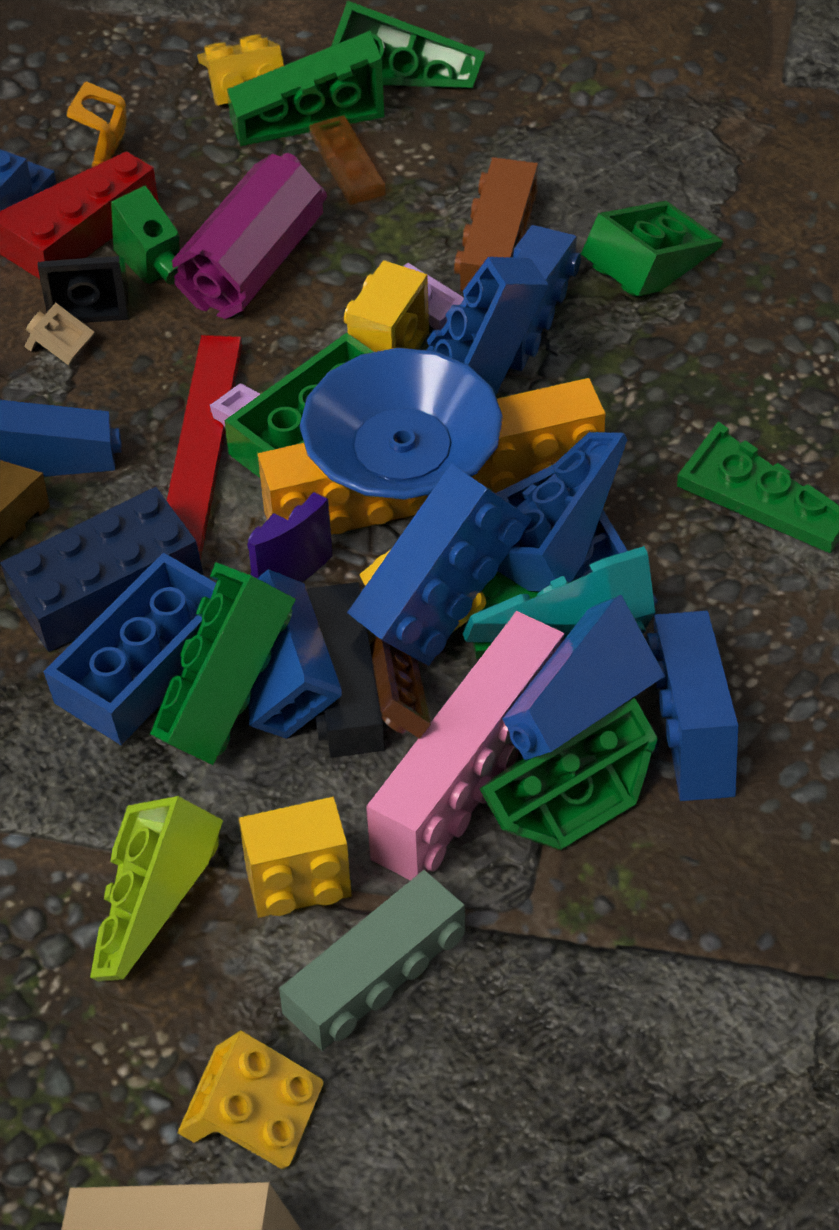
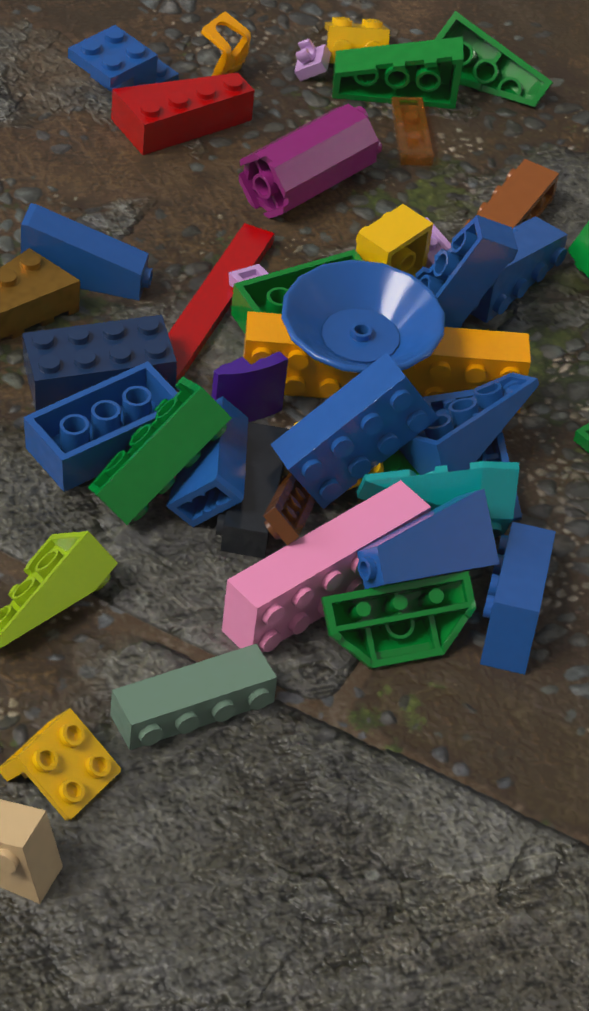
camera: 10 degrees right, 5 degrees down
tan bracket [24,303,94,365] -> none
black slope [38,256,129,323] -> none
green torso [111,186,180,285] -> none
yellow brick [239,796,352,918] -> none
none -> lavender tile [294,39,331,81]

